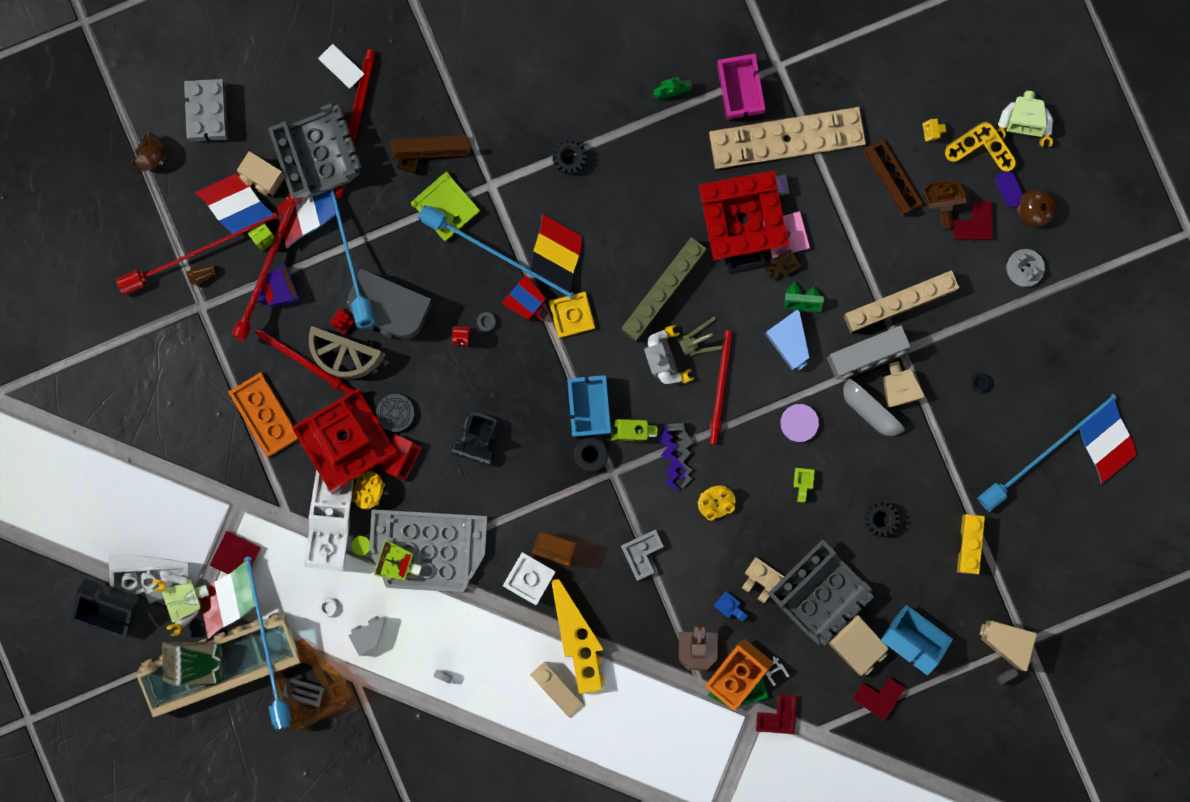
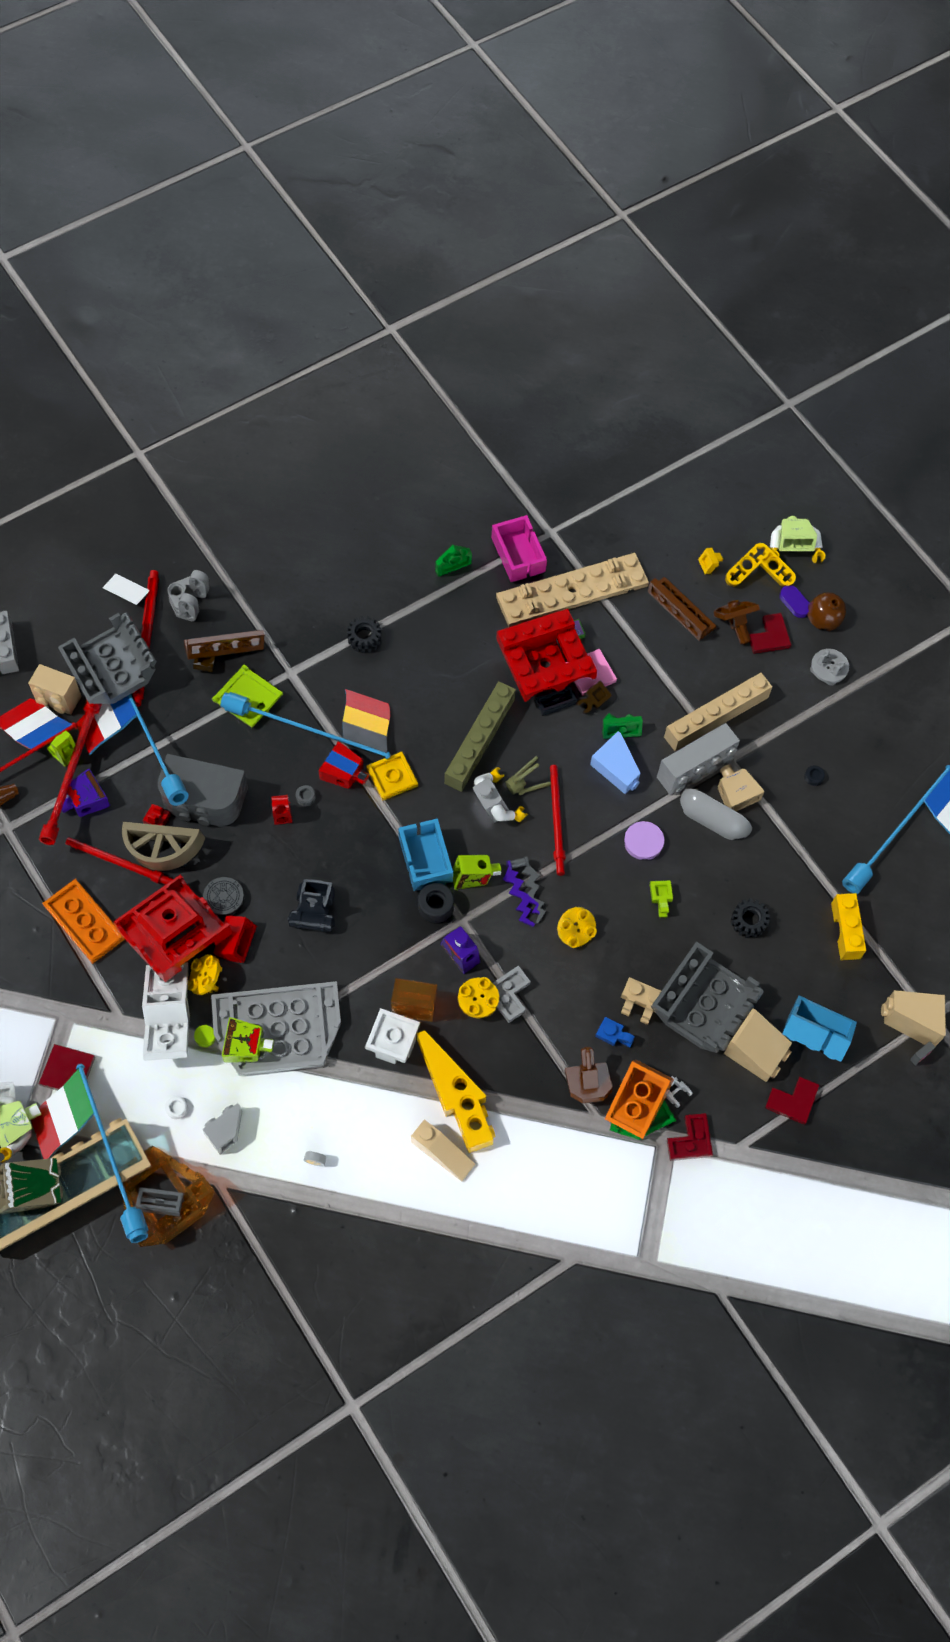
camera: 10 degrees left, 20 degrees down
none -> light grey piece [168,570,209,621]
none -> dark purple torso [440,926,480,974]
none -> yellow plate [458,977,500,1018]

